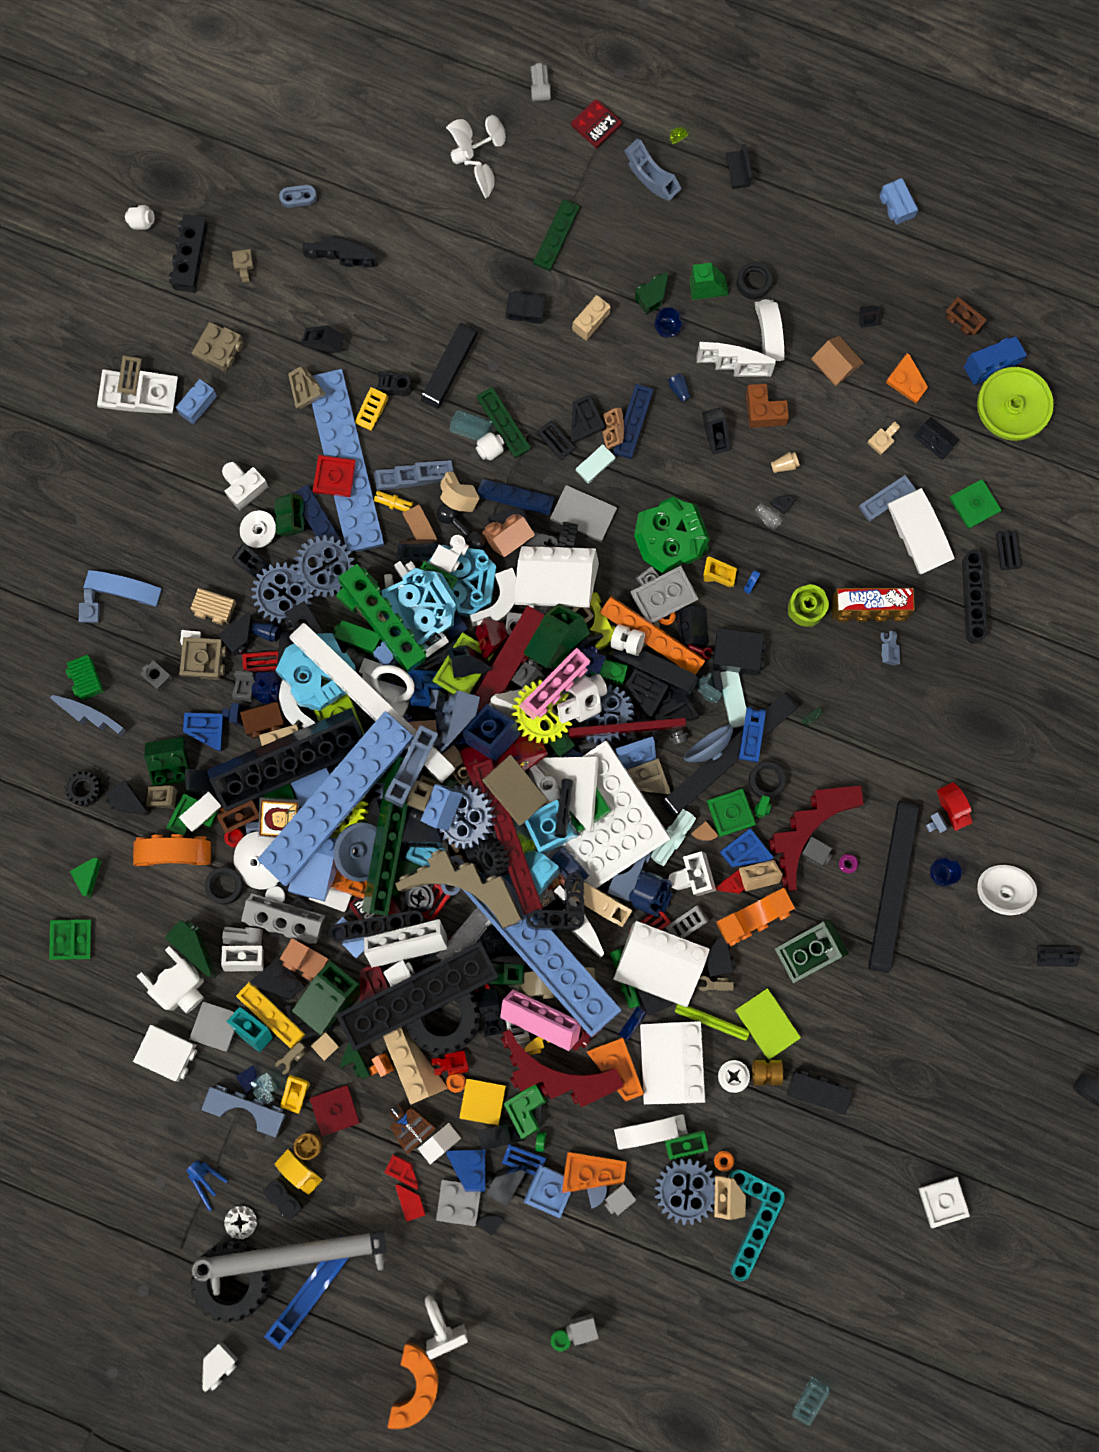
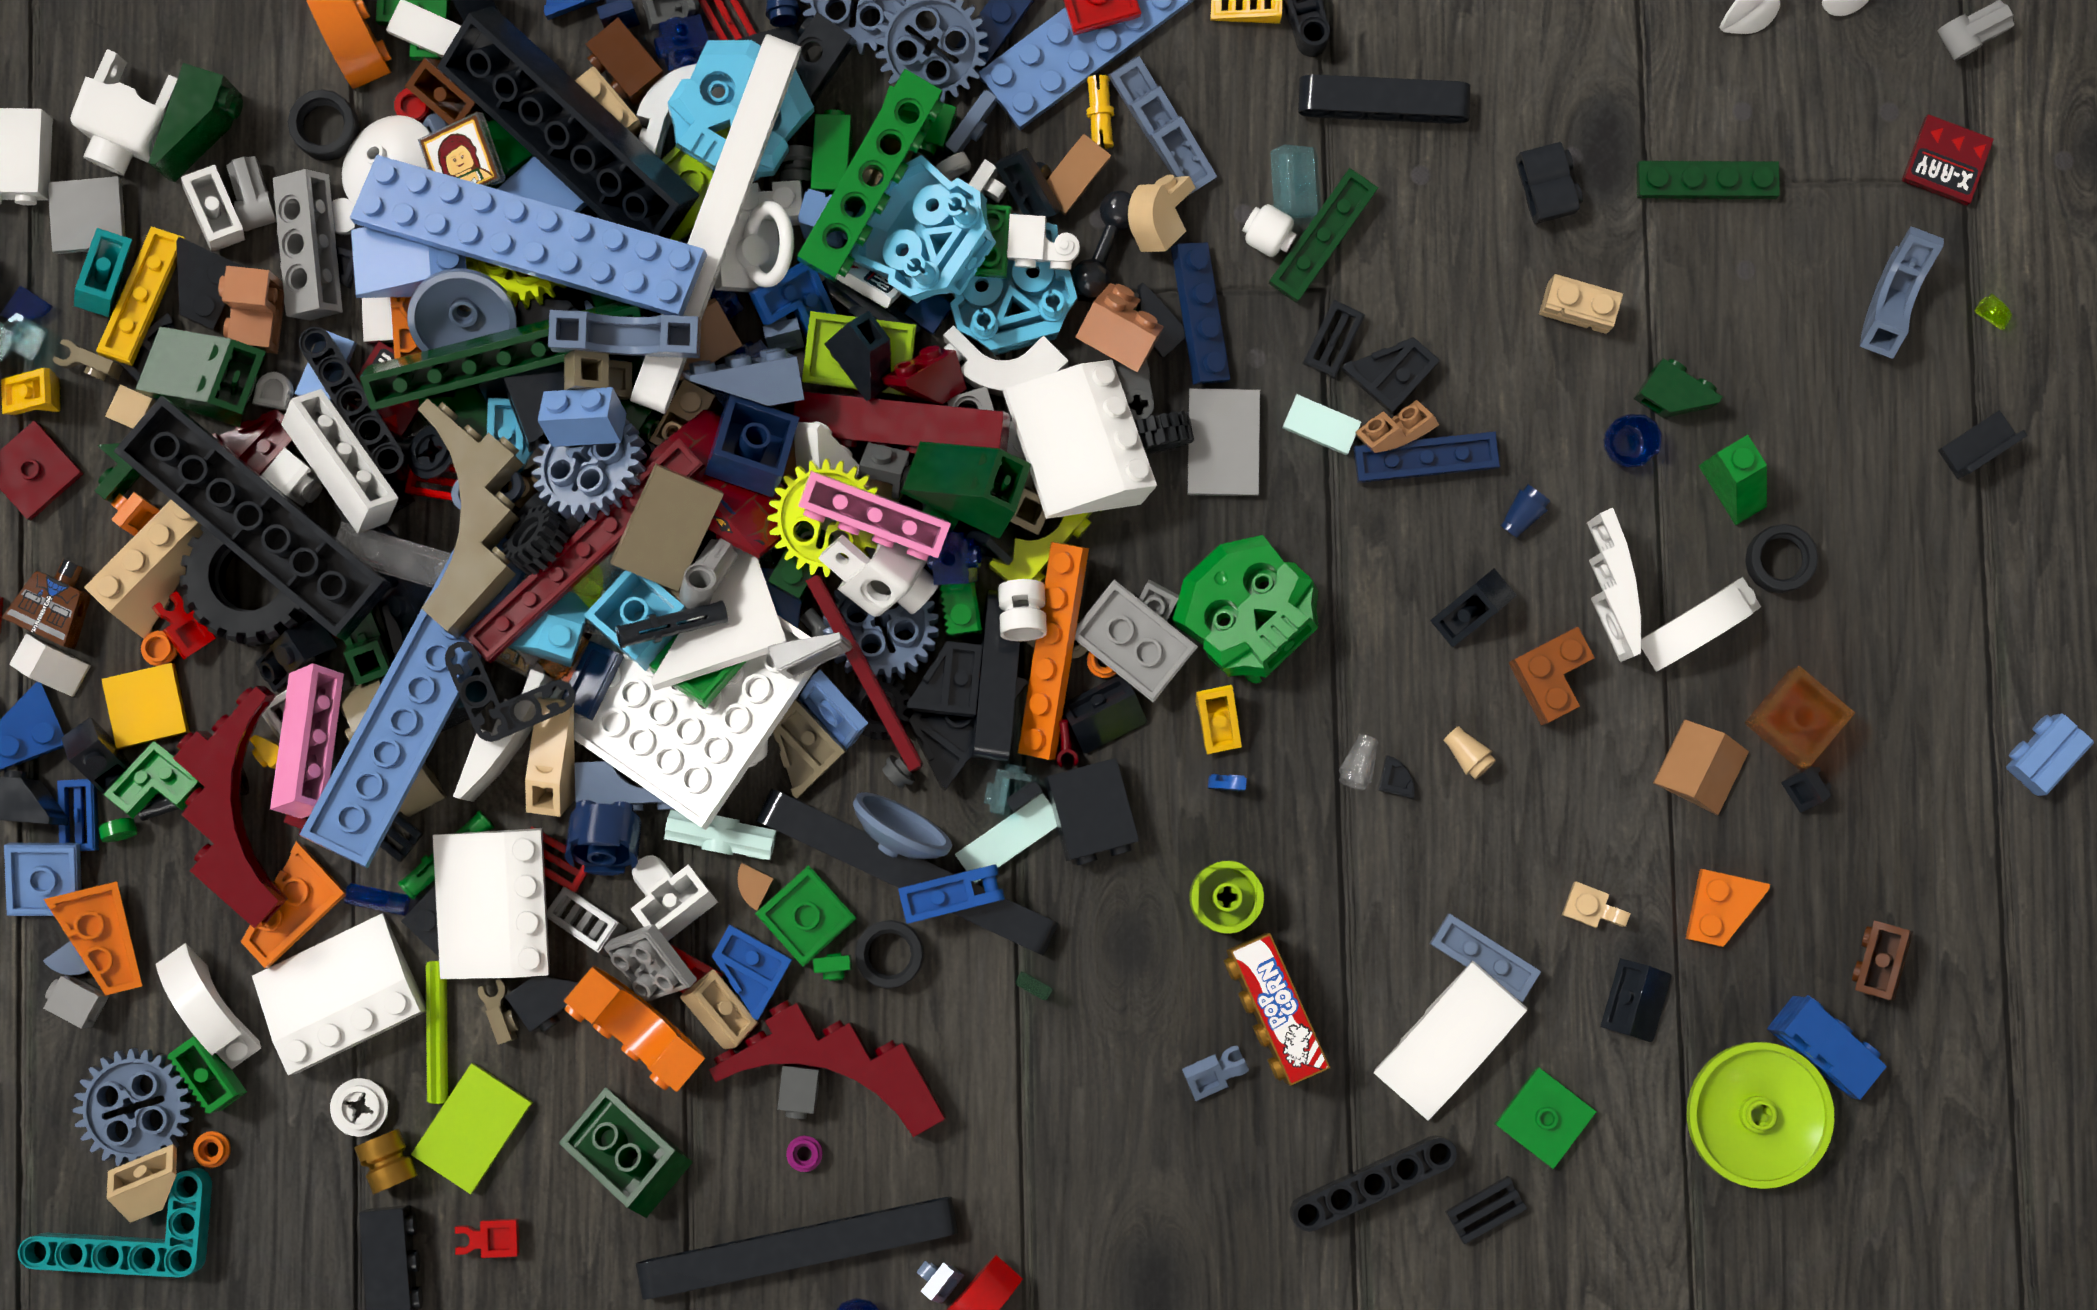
camera: 65 degrees right, 5 degrees up
none -> white tile [252,372,294,411]
none -> red plate [455,1218,520,1258]
none -> light grey tile [604,924,697,1002]
none -> slope [768,632,853,679]
none -> sand blue plate [945,90,996,157]
none -> clear orange brick [1744,666,1855,769]

